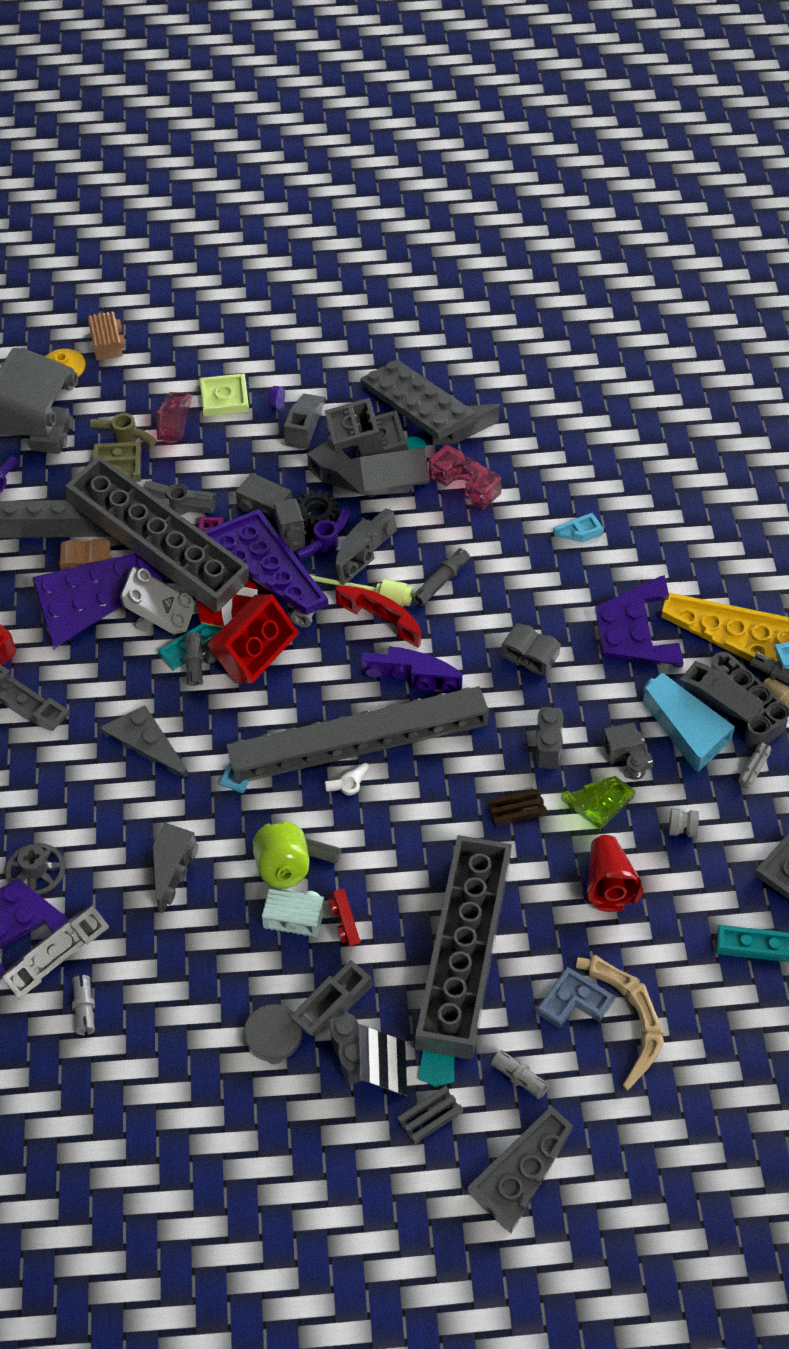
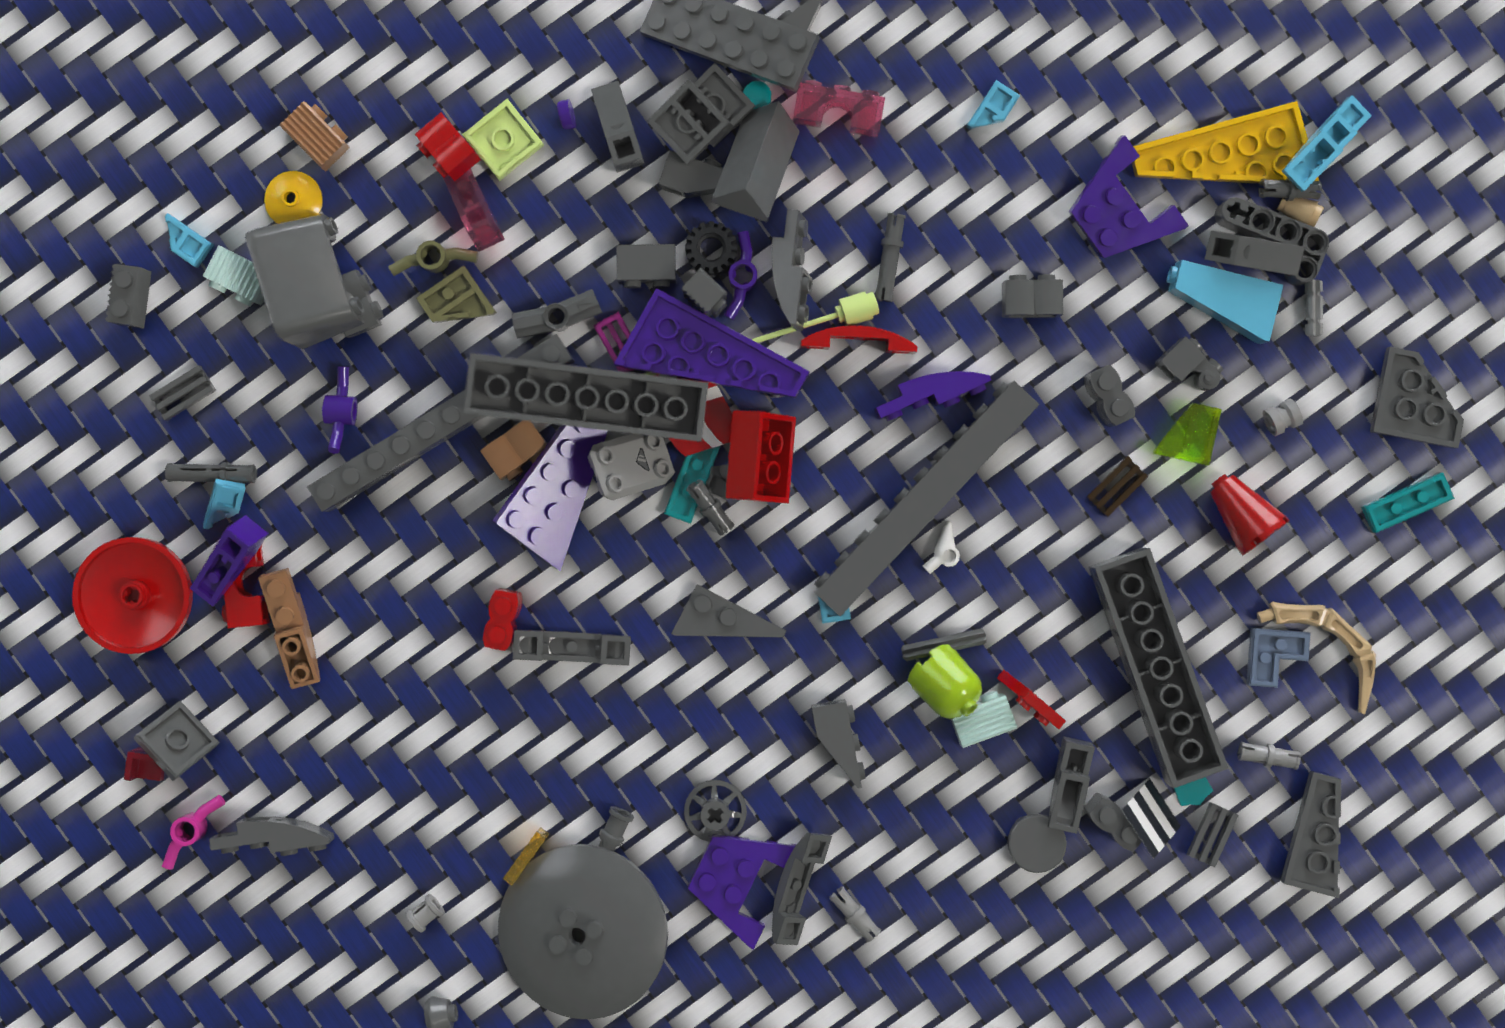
camera: 30 degrees left, 35 degrees up
none -> red brick [415,112,481,182]

